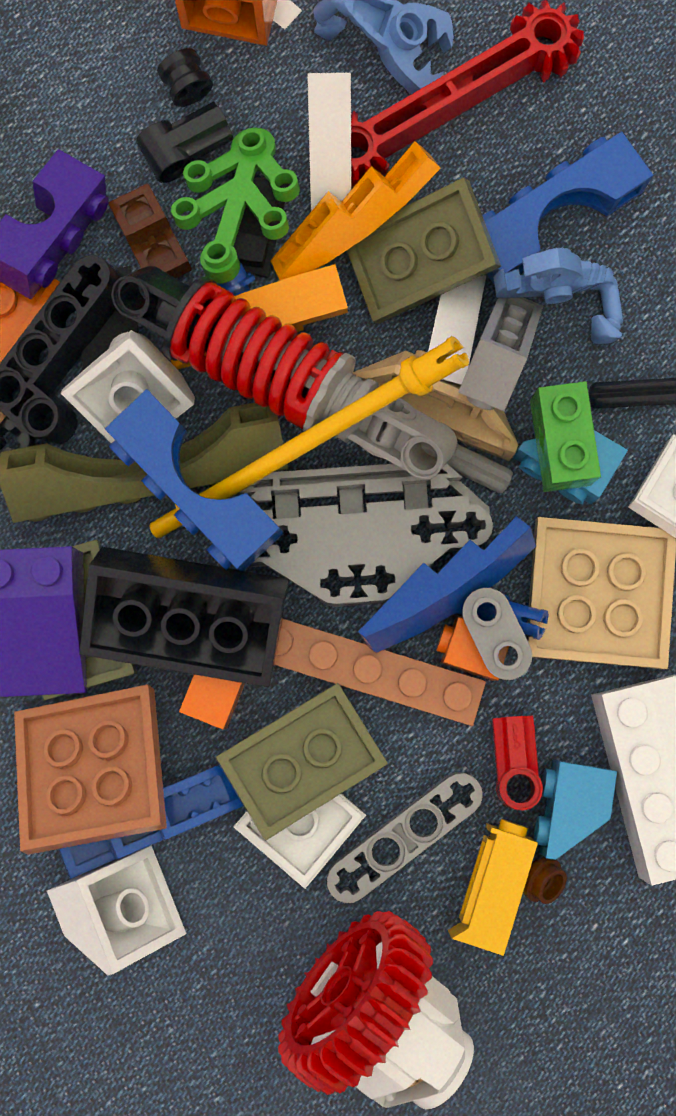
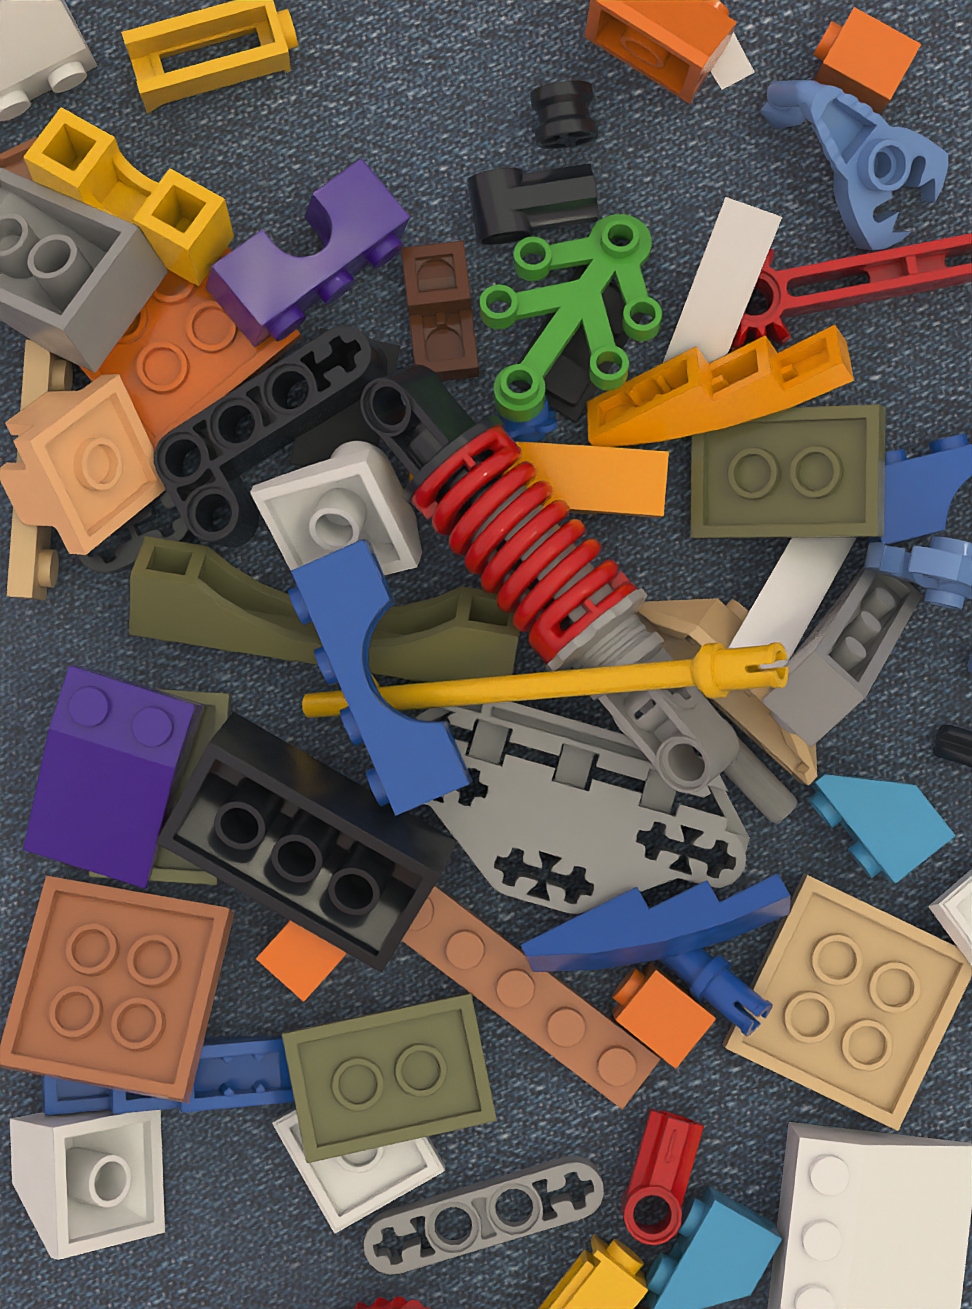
camera: 10 degrees right, 5 degrees up
light grey plate [463,588,532,680] -> none
bright green brick [530,381,601,492] -> none

